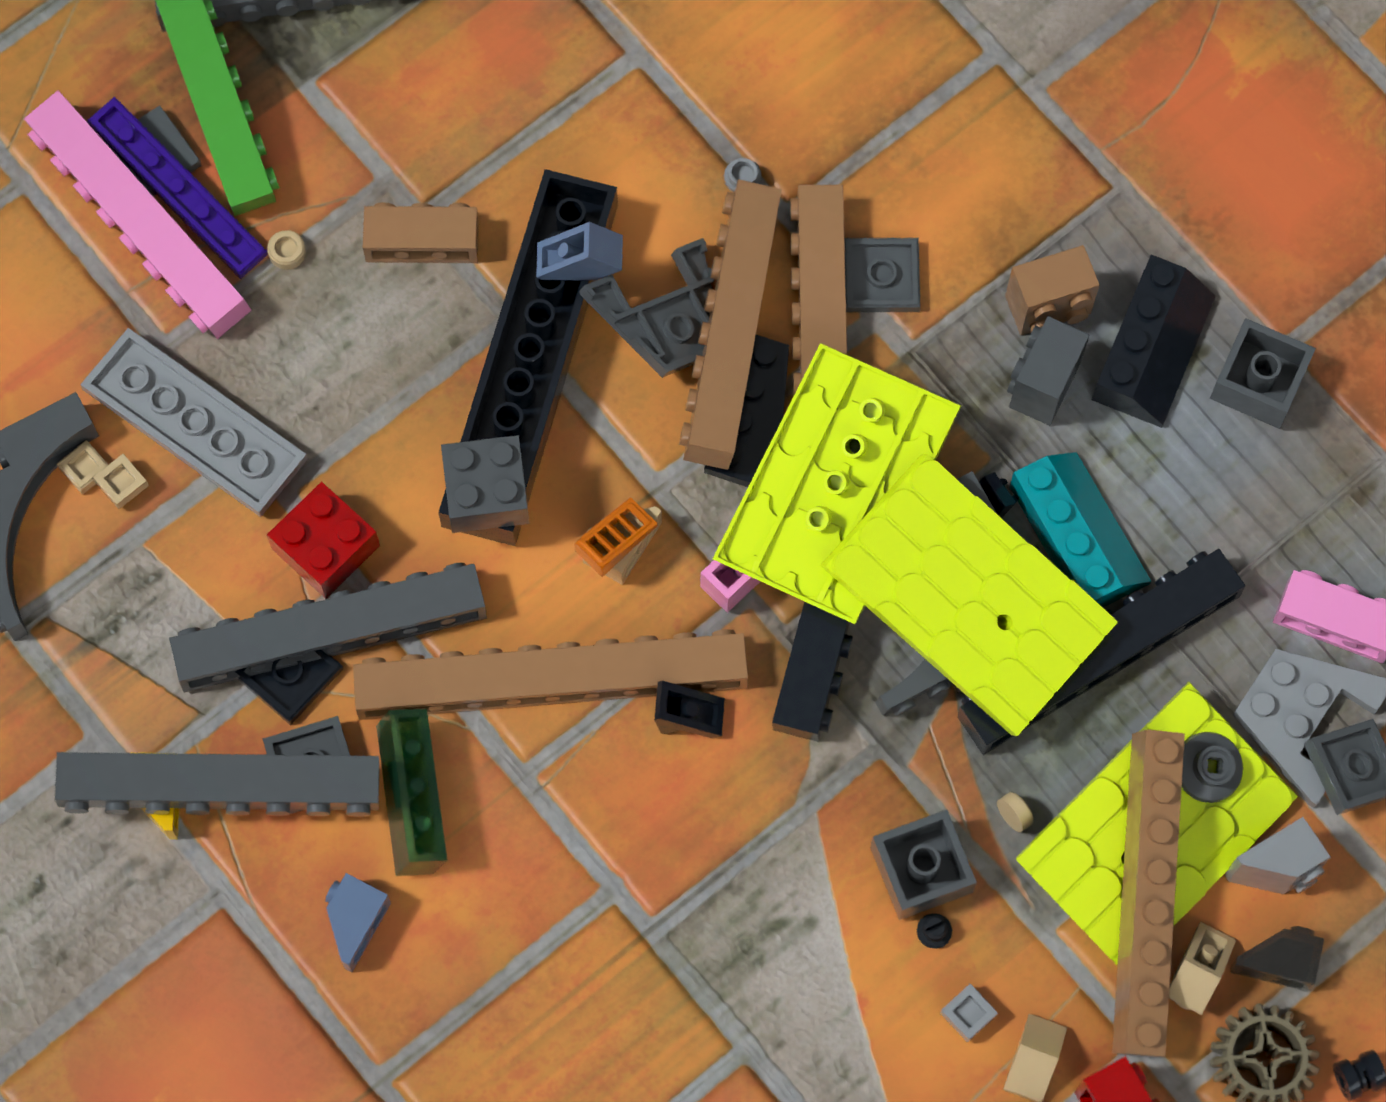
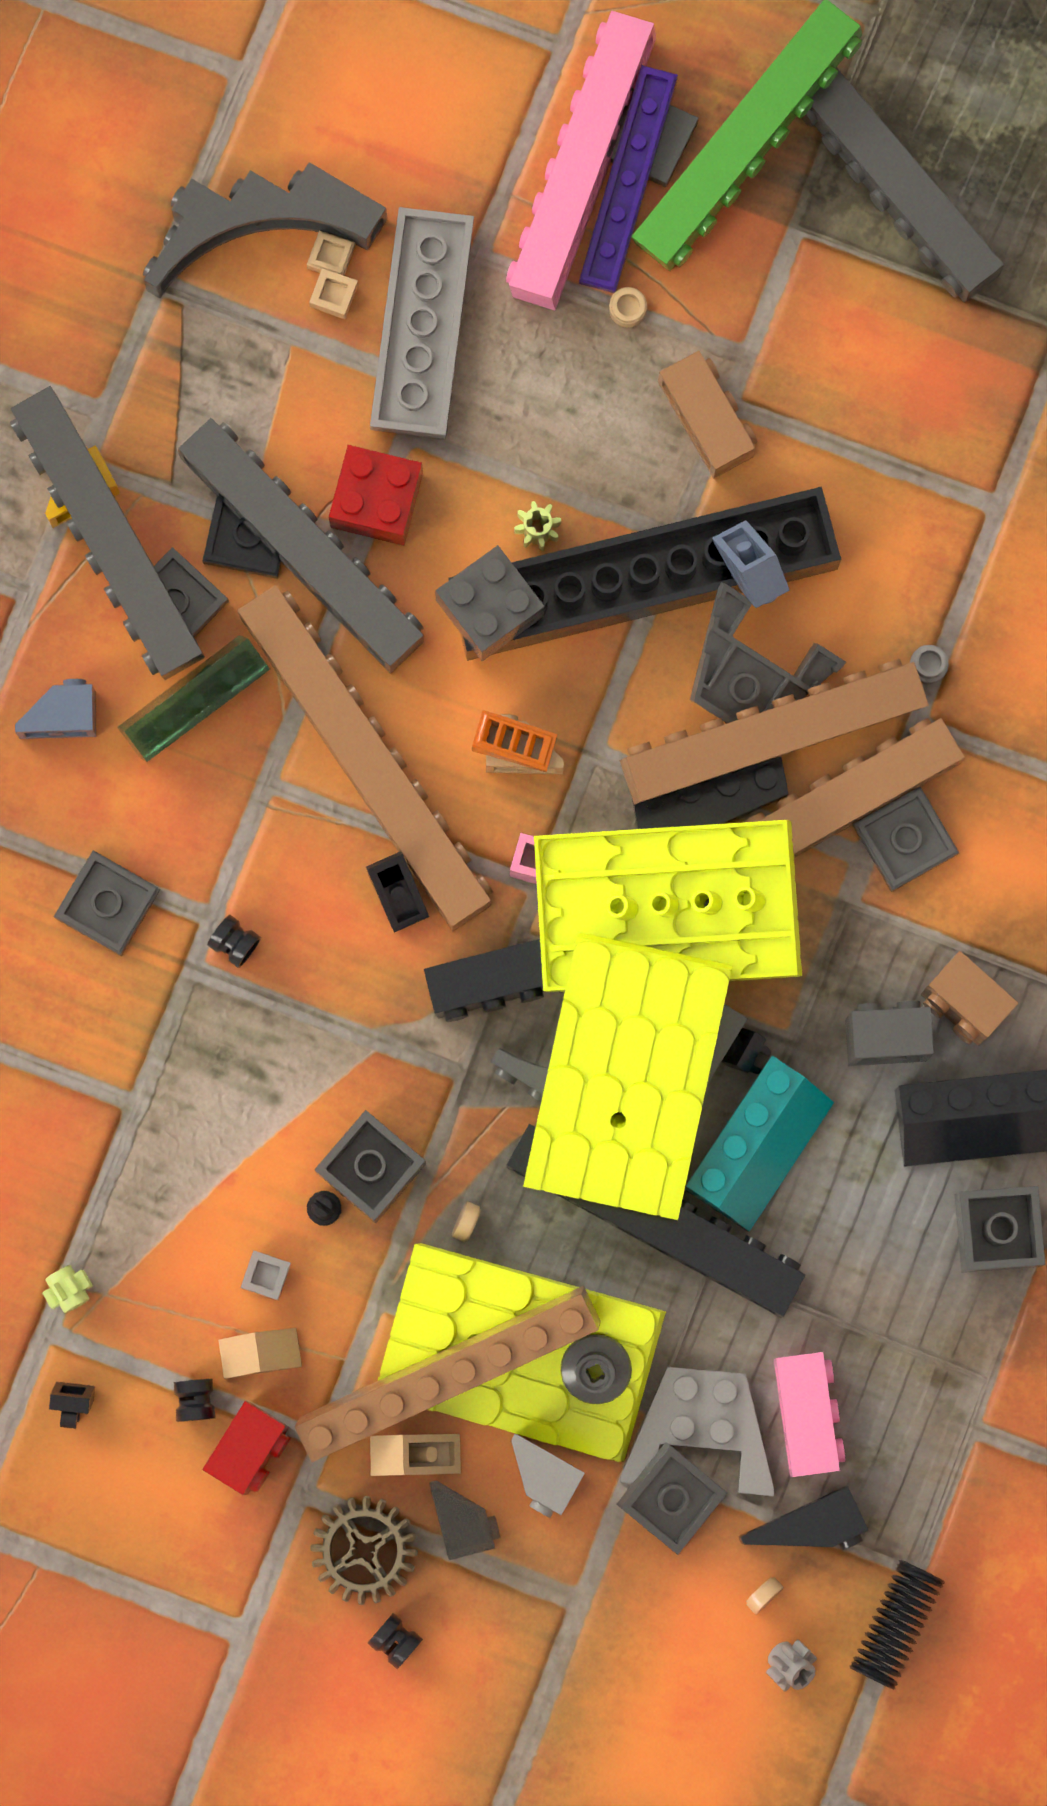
camera: 60 degrees right, 10 degrees up
none -> dark grey tile [53,850,160,956]
none -> black wheel [207,914,261,968]
none -> yellowish green gear [514,501,561,551]

